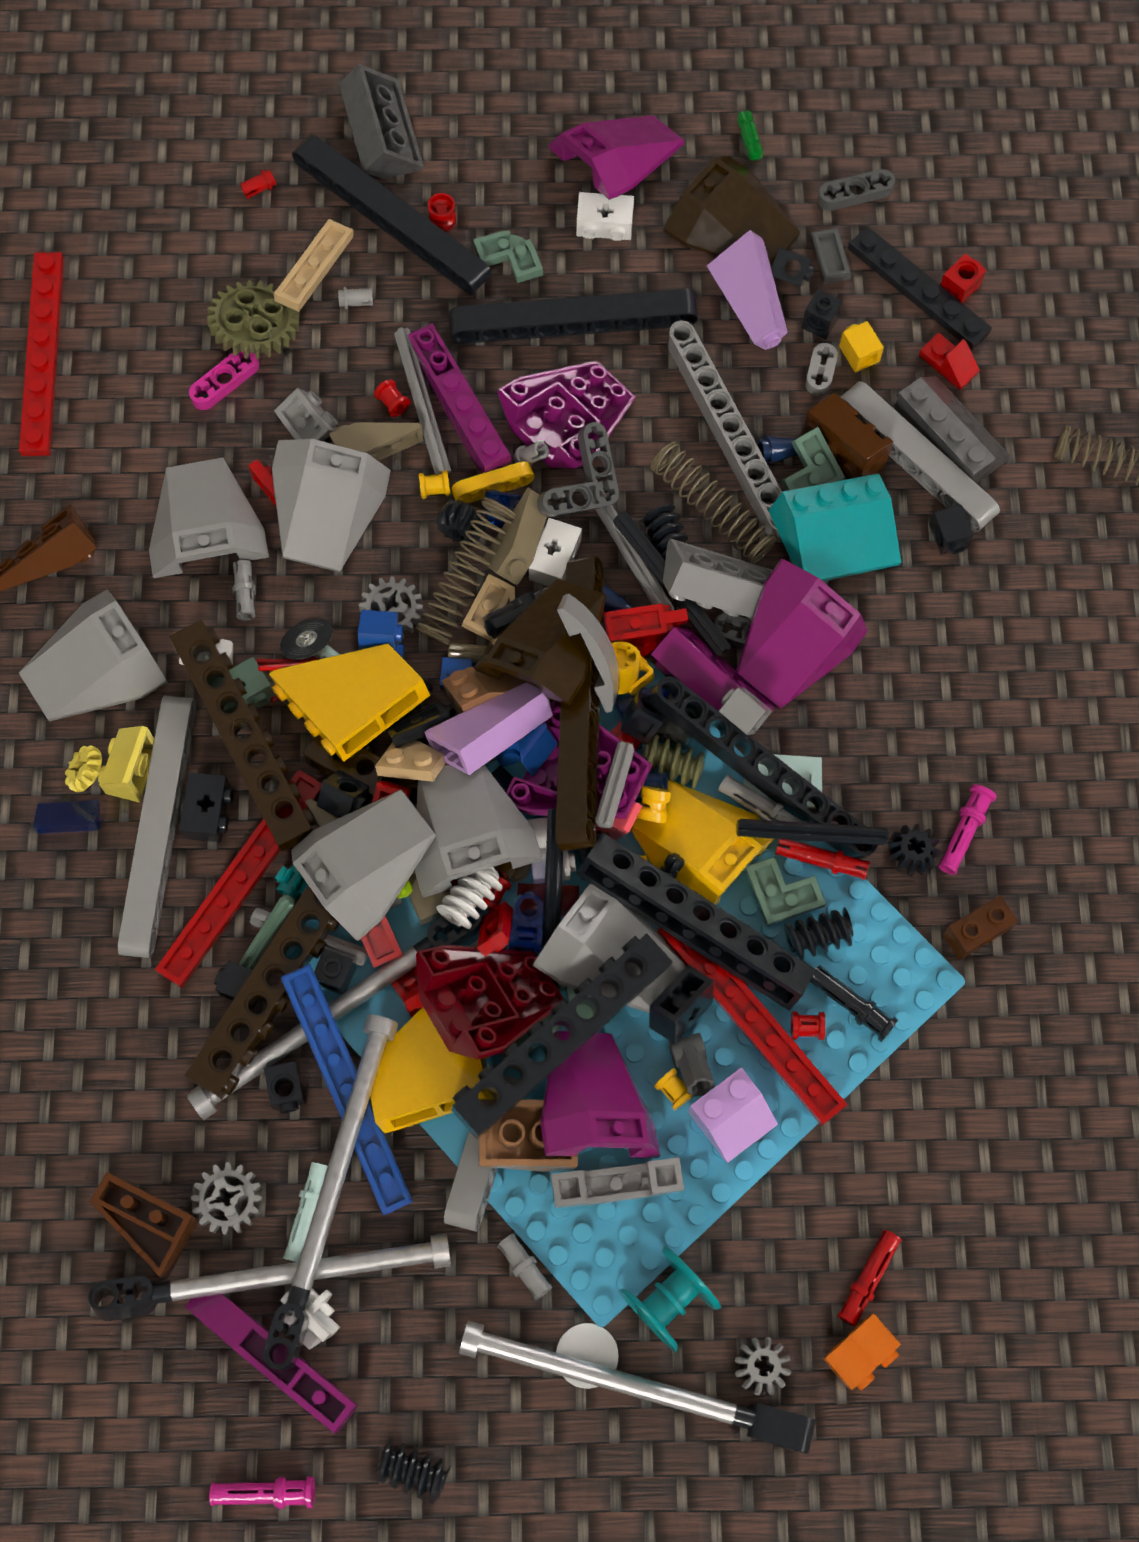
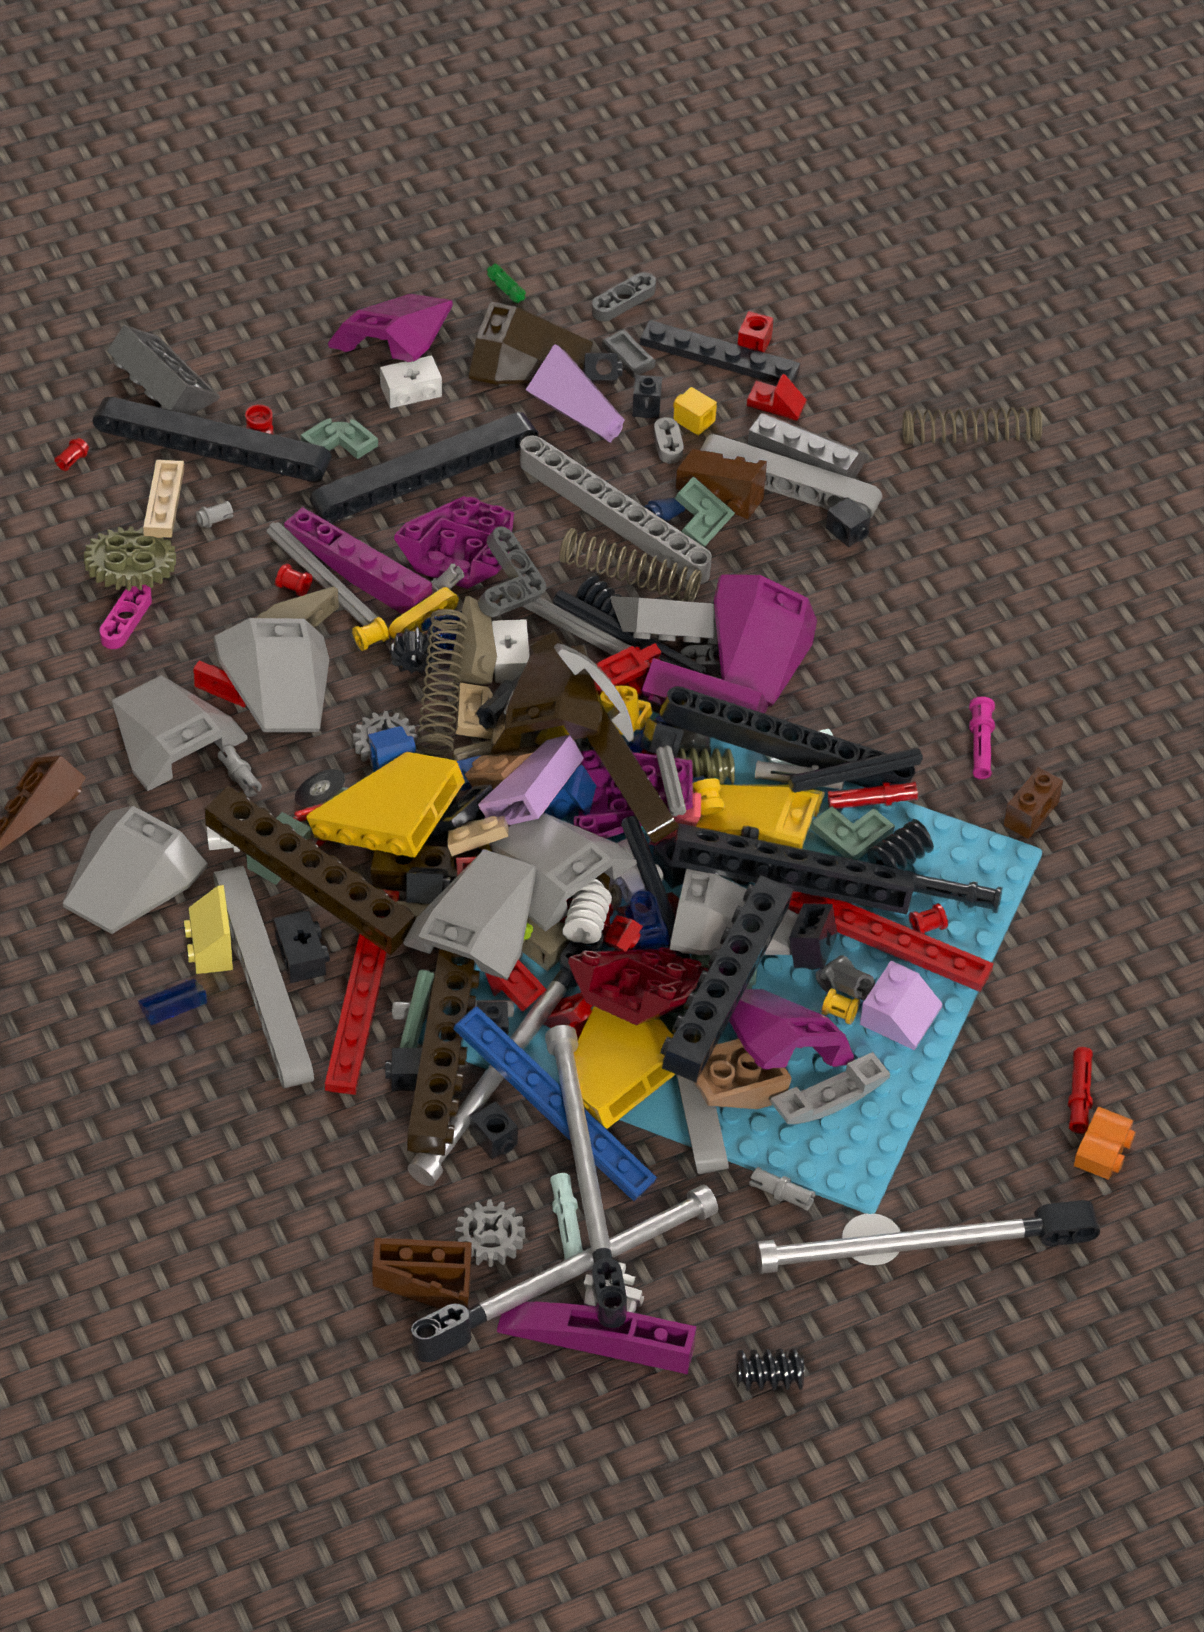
camera: 25 degrees left, 20 degrees down
light yellow gear [65,745,102,792] -> none
dark pink pin [209,1476,315,1509] -> none
light grey bracket [274,388,338,442] -> none
teal gear [275,864,308,900] -> none
teal piece [619,1246,722,1353] -> none
light grey brick [719,687,772,735] -> none
light grey gear [734,1337,791,1396] -> none
teal slope [768,474,901,581] -> none
black gear [887,823,941,876] -> none

